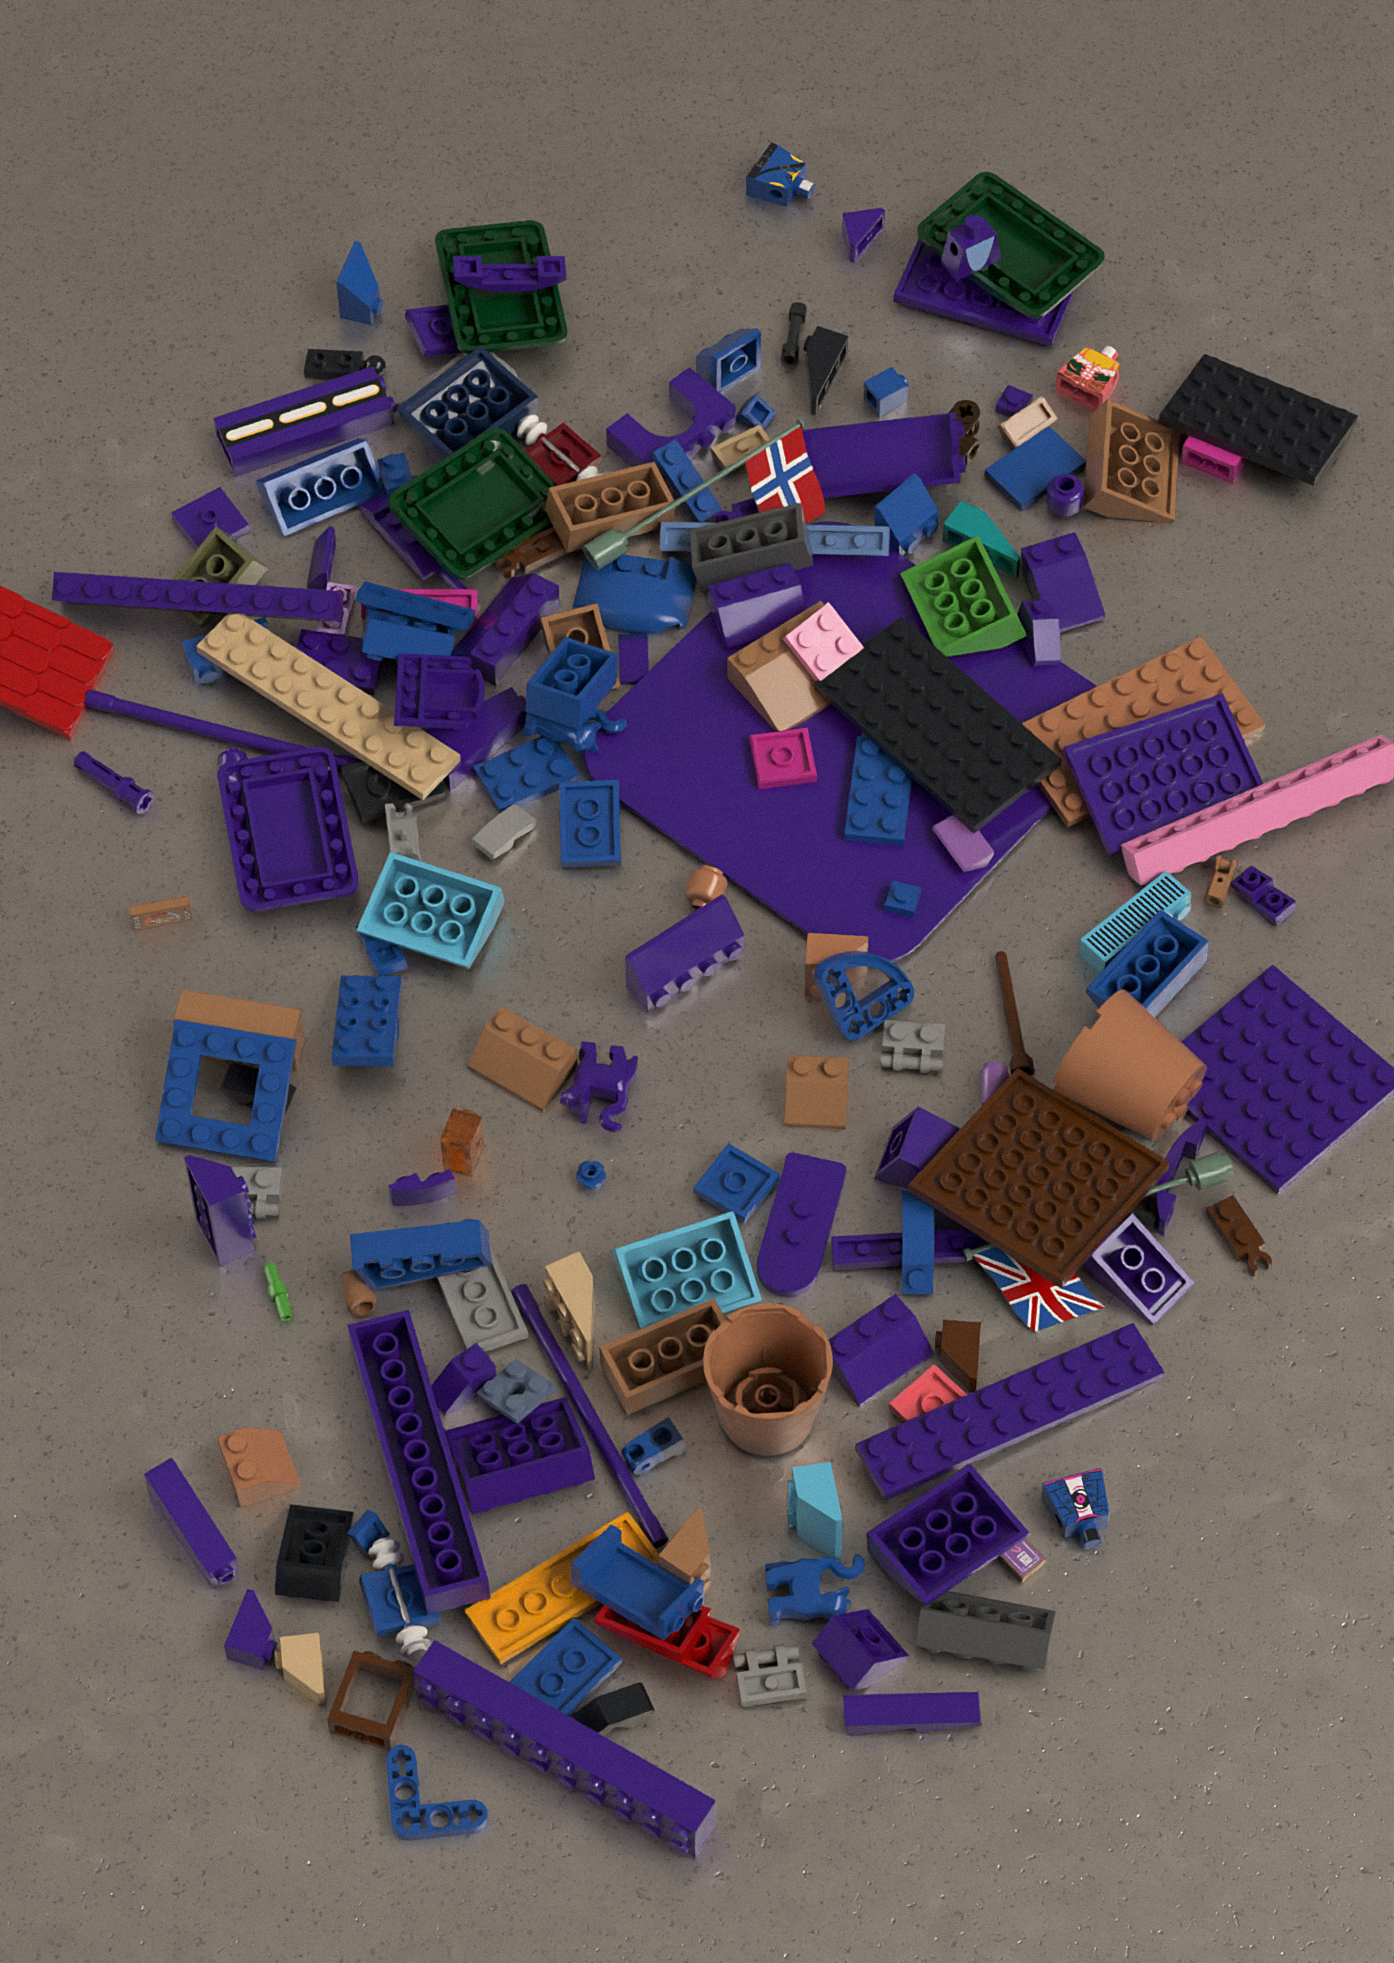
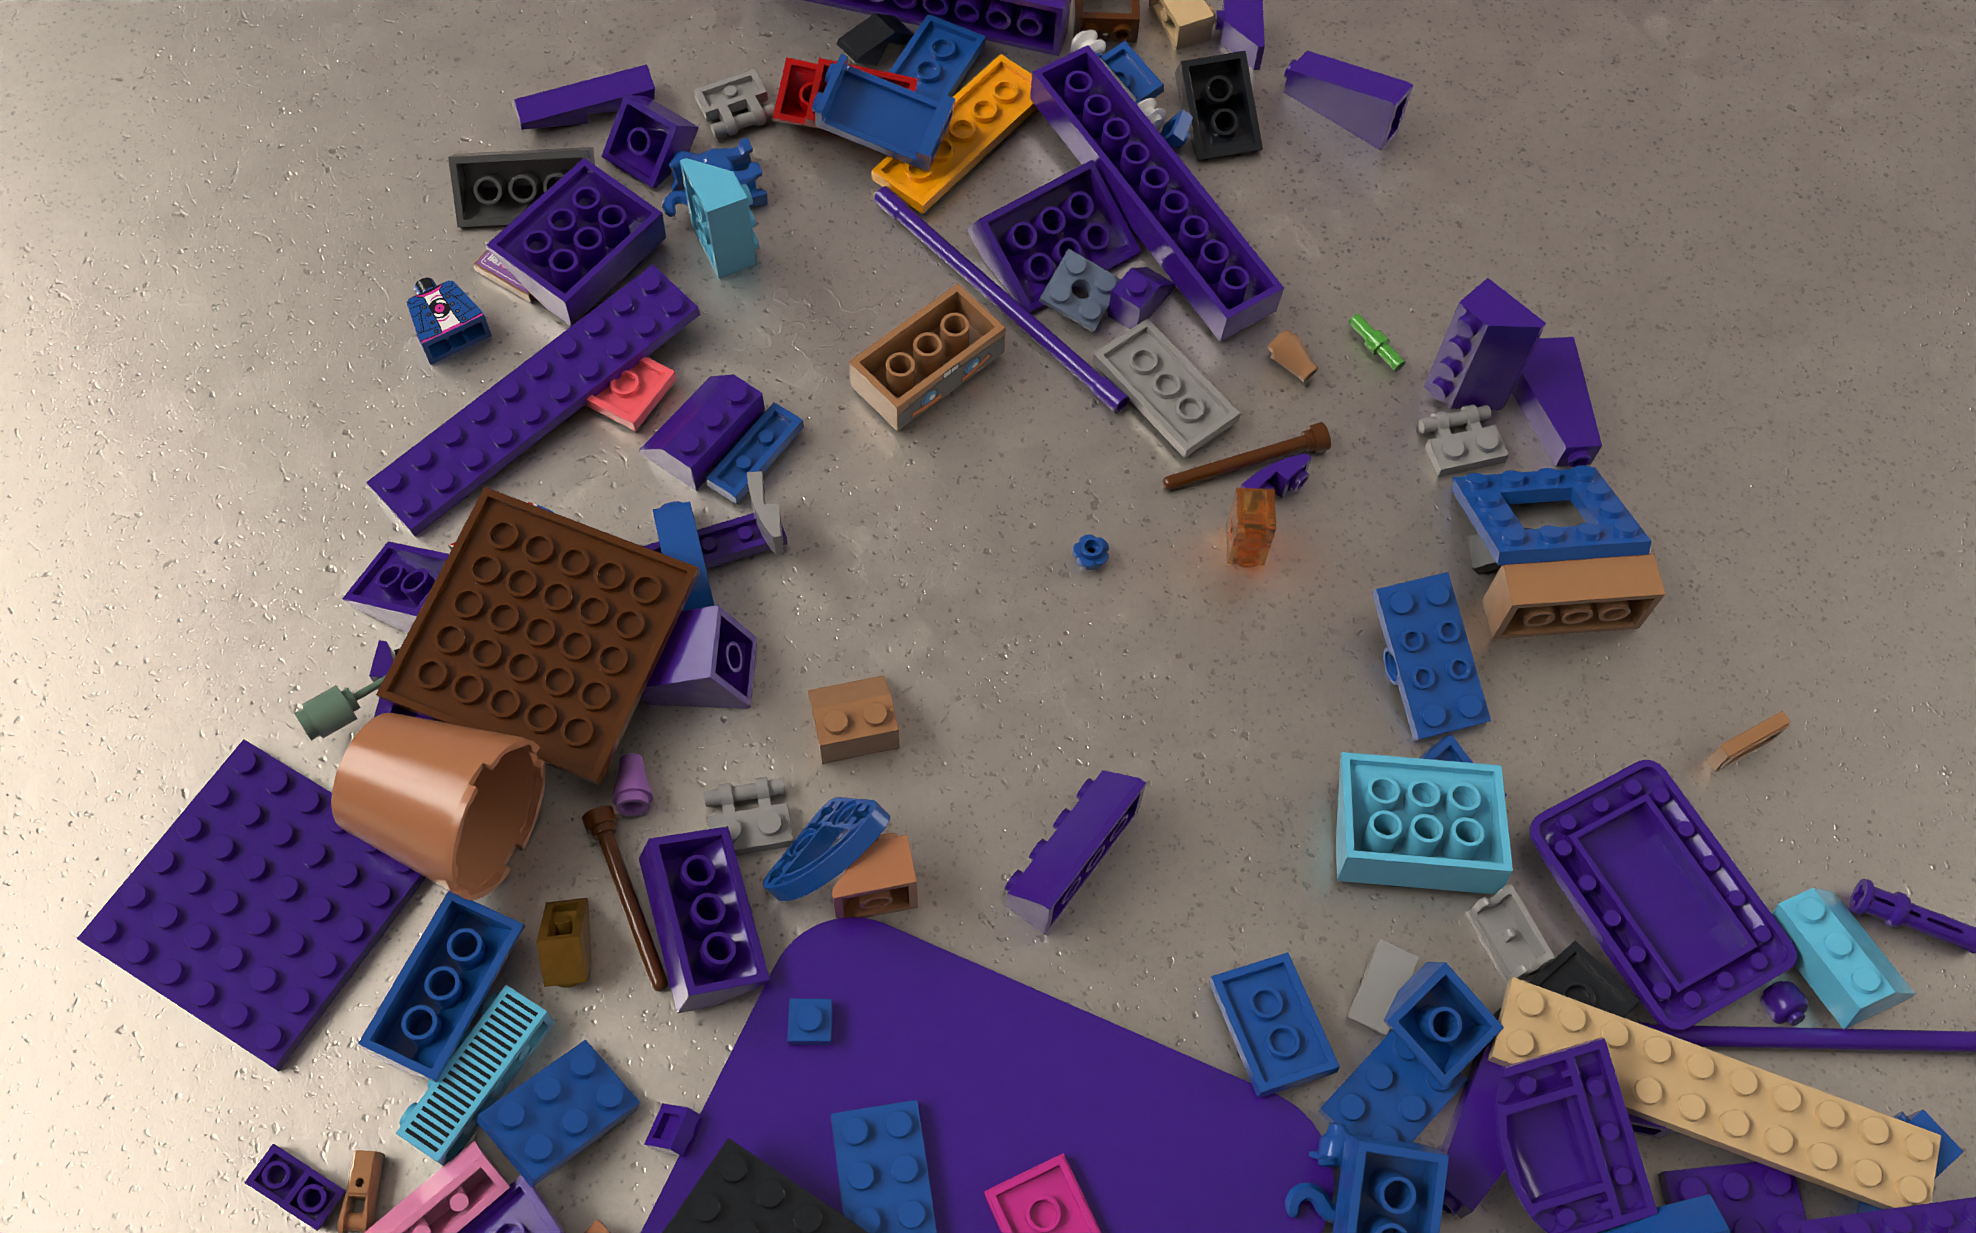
camera: 160 degrees right, 5 degrees up
nougat slope [218,1427,301,1508] -> none
blue wedge [350,1219,492,1291] -> none
medium nougat slope [468,1006,578,1112] -> none
tan slope [543,1251,595,1371] -> none
dark purple animal [560,1041,638,1133] -> none
medium azure slope [610,1211,762,1330] -> none
leg [621,1417,687,1475] -> none
medium nougat slope [659,1507,711,1594] -> none
nougat head [685,865,728,910] -> none
blue plate [693,1143,780,1224] -> none
nougat cone [703,1303,833,1456] -> none
dark purple piece [757,1152,847,1297] -> none
medium lavender slope [932,815,994,872] -> none
reddish brown slope [934,1319,981,1393] -> none
reddish brown plate [1206,1195,1272,1276] -> none
none -> blue plate [477,1040,640,1188]
none -> pearl gold slope [536,897,591,988]
none -> dark purple slope [639,826,770,1014]
none -> dark purple plate [644,1103,701,1156]
none -> blue plate [706,402,804,504]
none -> light grey slope [747,471,784,555]
none -> reddish brown piece [1162,422,1331,490]
none -> blue slope [1384,962,1504,1087]
none -> dark purple slope [1512,337,1602,468]
none -> medium azure slope [1772,888,1916,1030]

